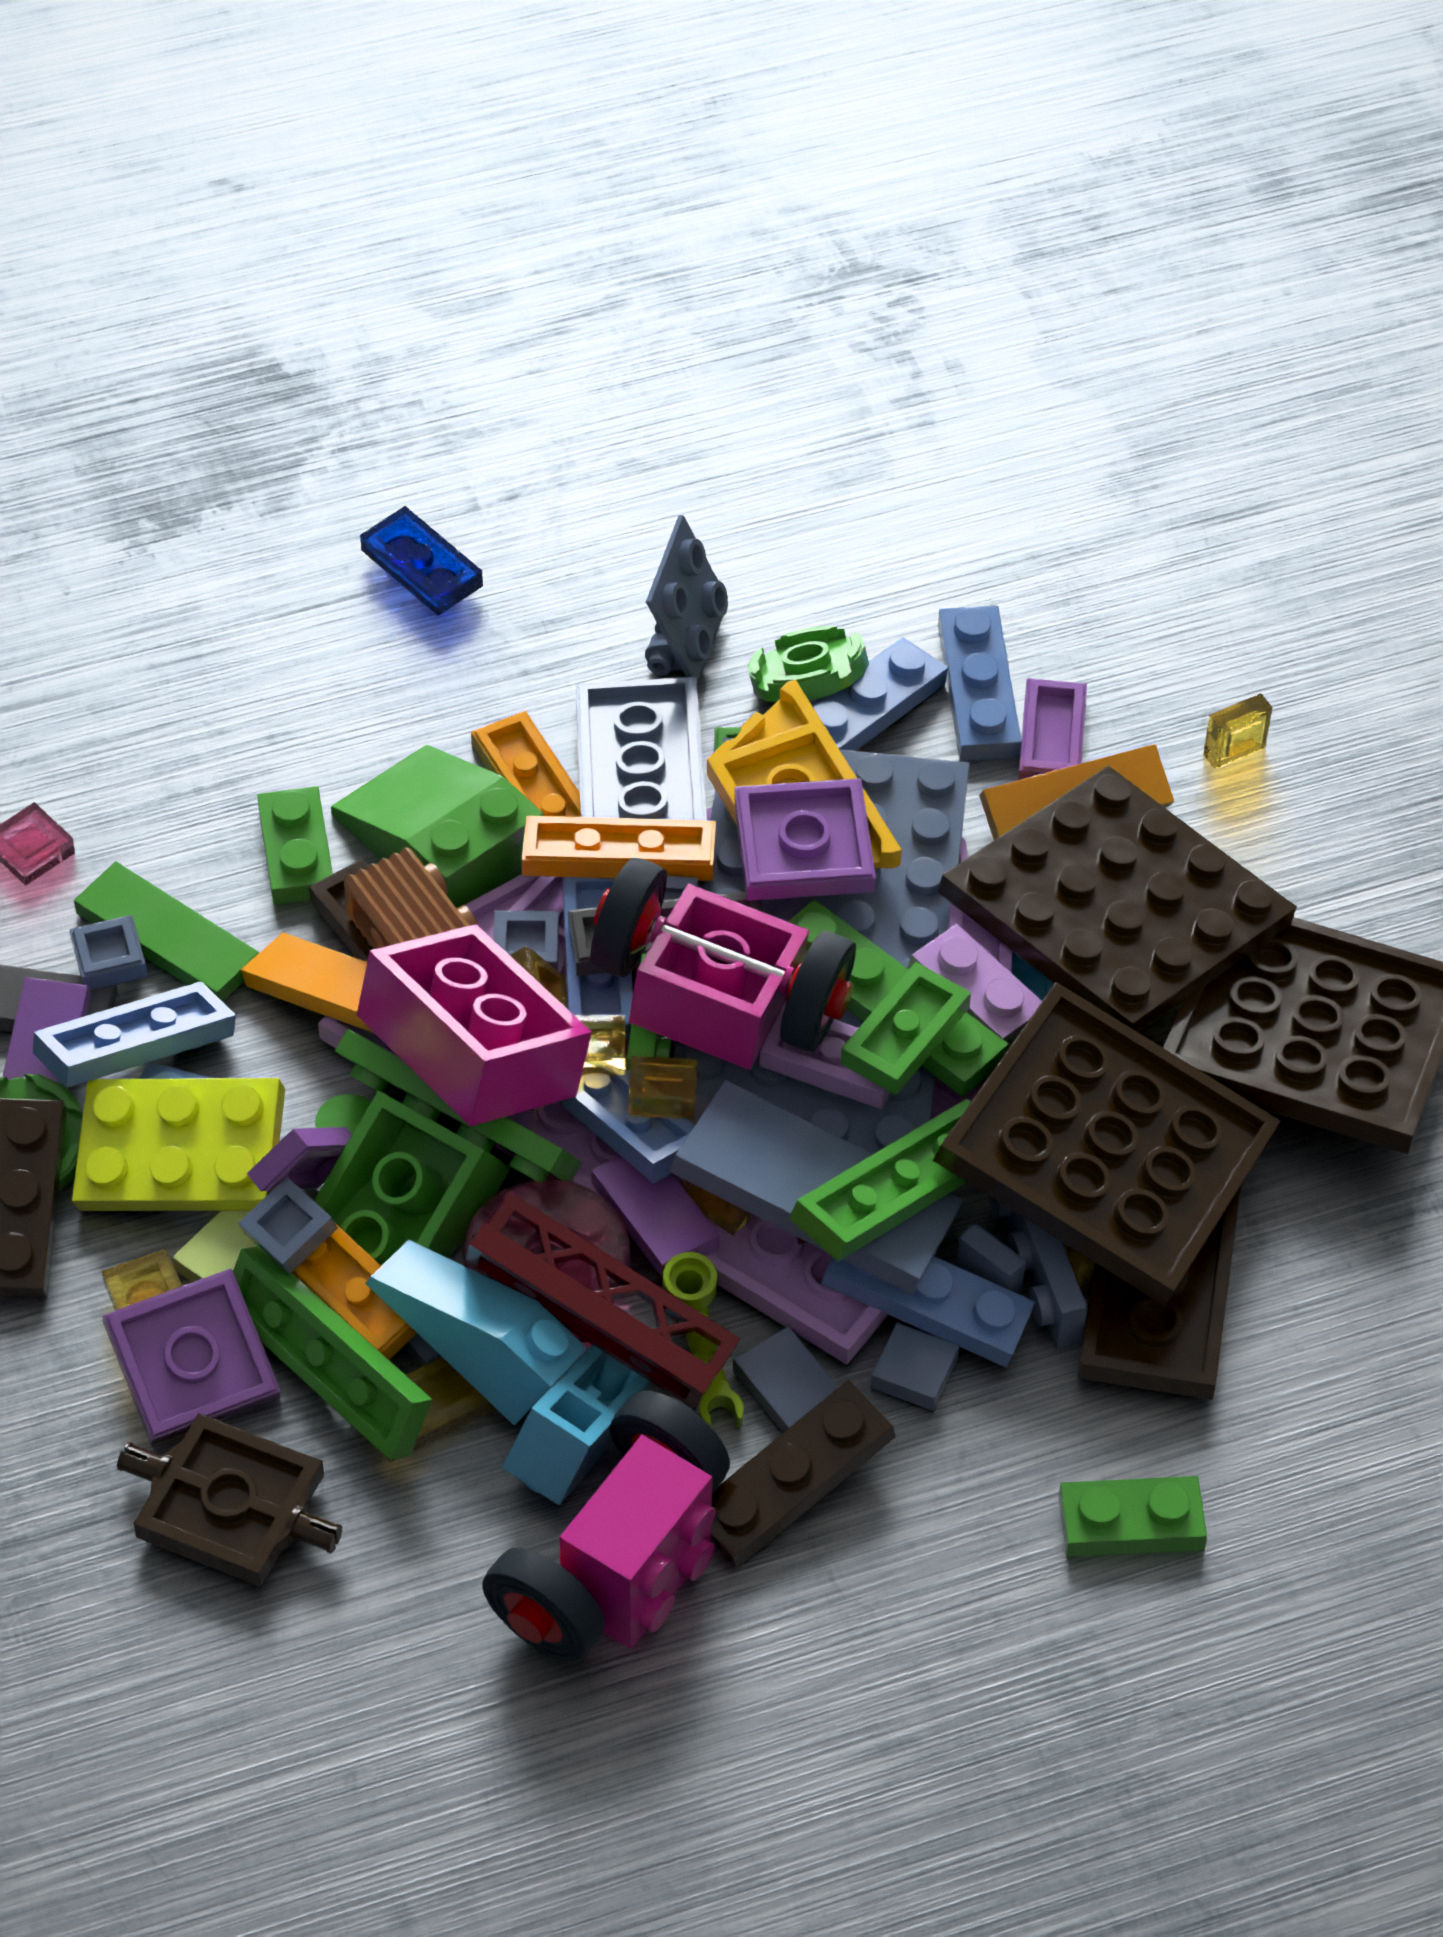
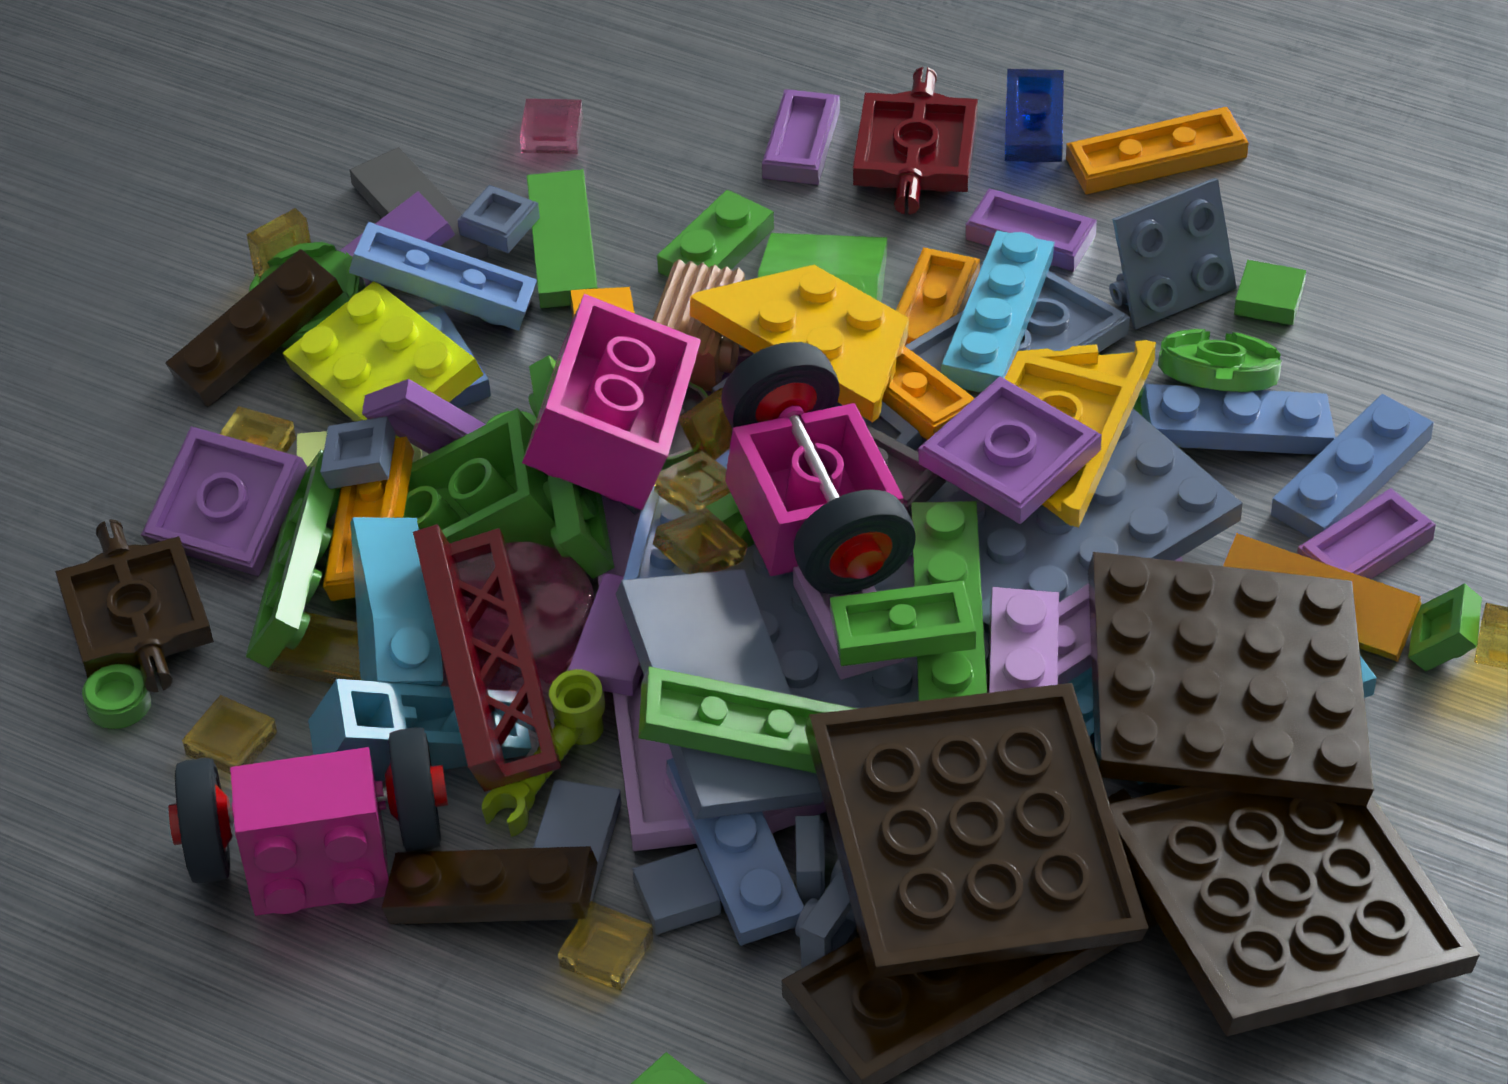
camera: 50 degrees right, 5 degrees down
none -> bright green tile [82,664,151,729]
none -> clear yellow tile [182,695,277,775]
none -> clear yellow tile [558,901,654,991]
none -> yellow wing [689,265,909,423]
none -> medium lavender tile [762,89,840,185]
none -> dark red plate [853,67,978,215]
none -> medium azure plate [941,231,1055,393]
none -> medium lavender tile [966,188,1097,272]
none -> light orange tile [1066,107,1249,195]
none -> bright green tile [1234,259,1306,325]
none -> bright green plate [1408,583,1482,671]

